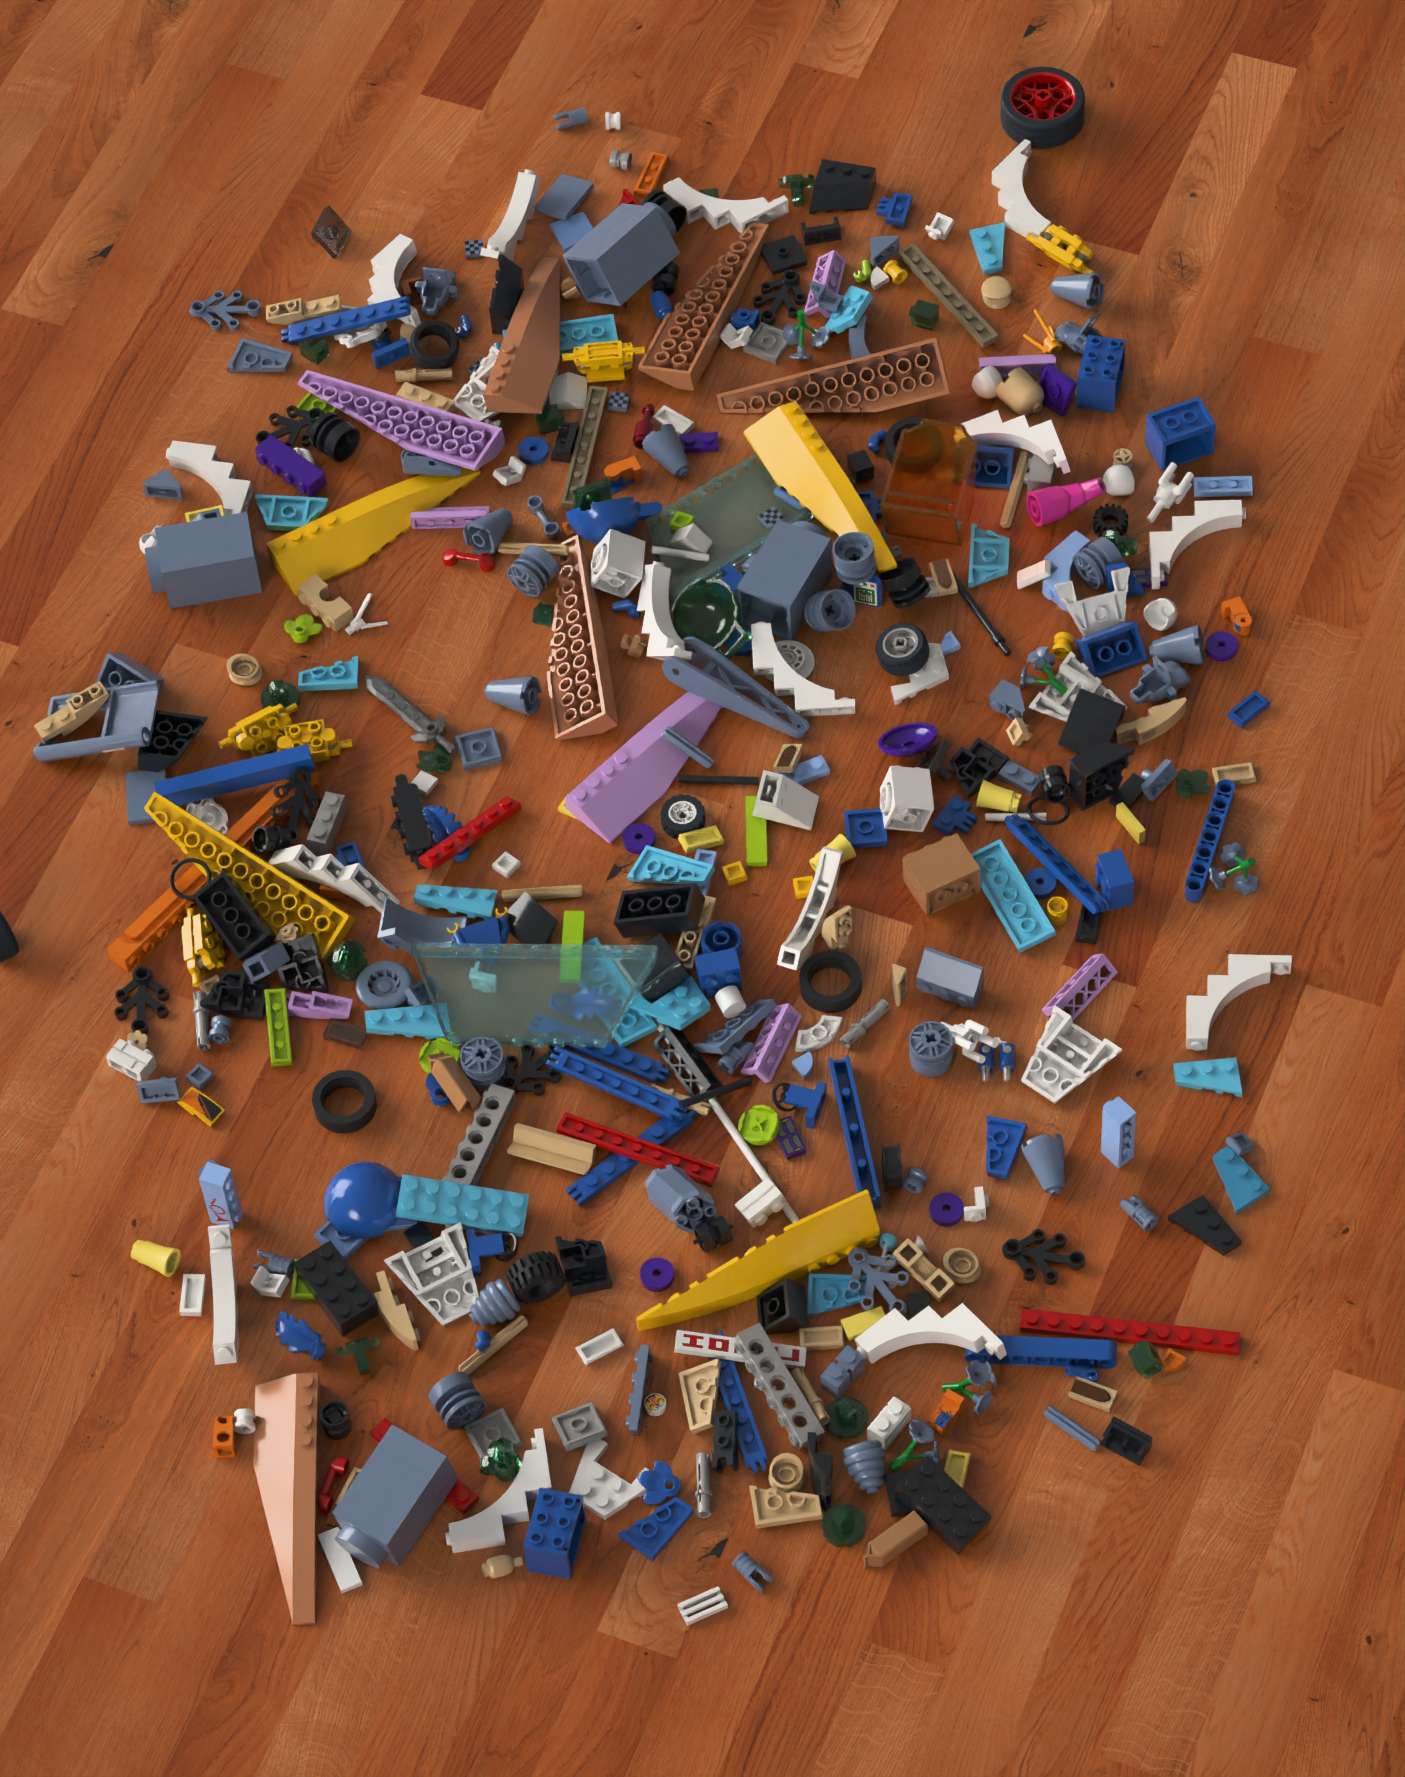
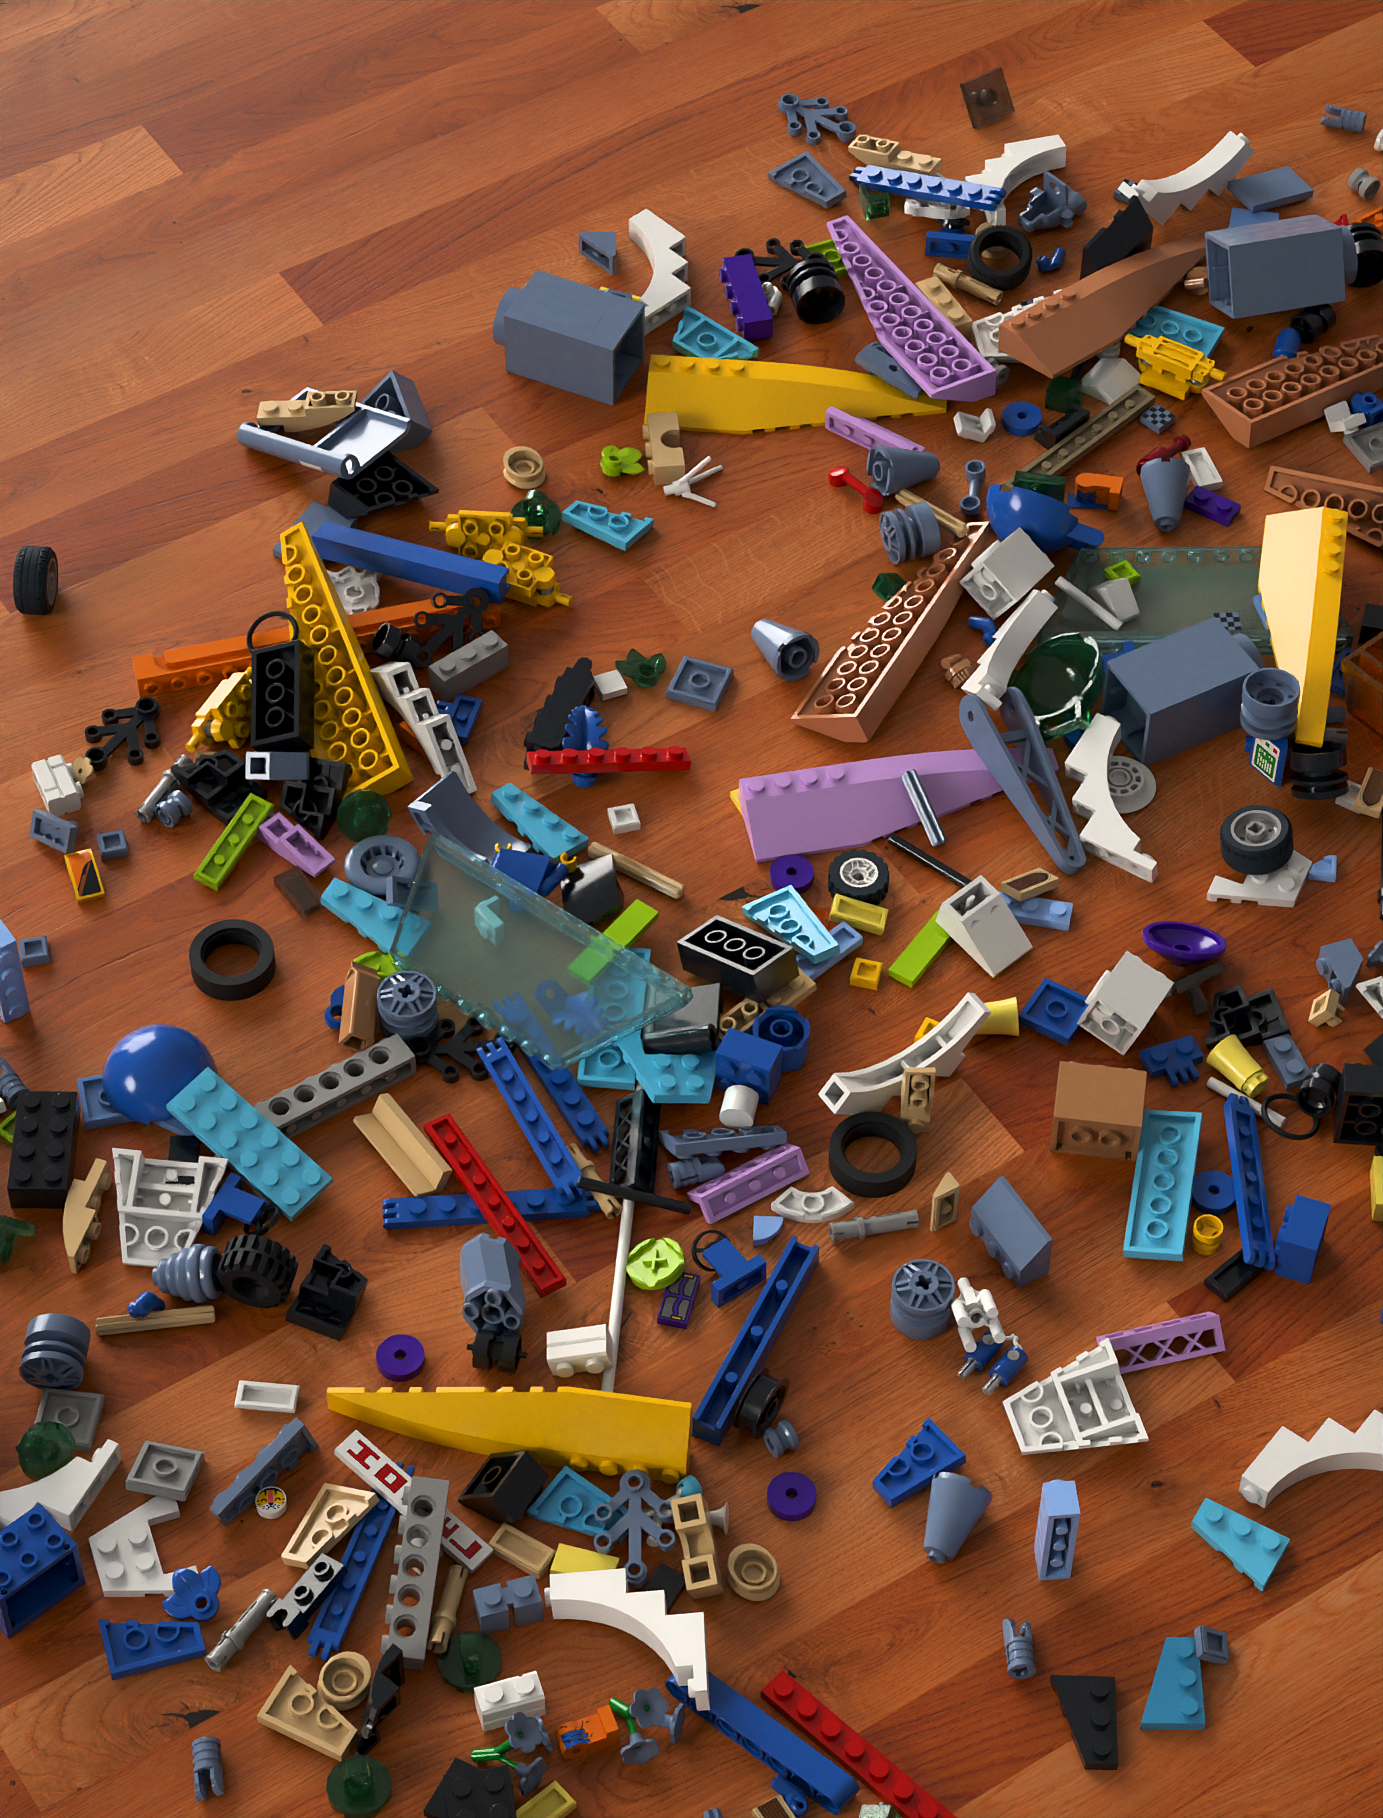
camera: 30 degrees right, 5 degrees down
tan plant [276,923,299,944] -> none
sword [365,675,458,755] -> none
dark orange panel [400,276,423,306] -> none
white tile [677,1586,728,1626] -> none
sand blue wheel [804,589,856,632] -> none
sand blue piece [843,1440,886,1494] -> none
white bracket [964,1186,989,1222] -> none
black plant [1002,1229,1085,1285] -> none

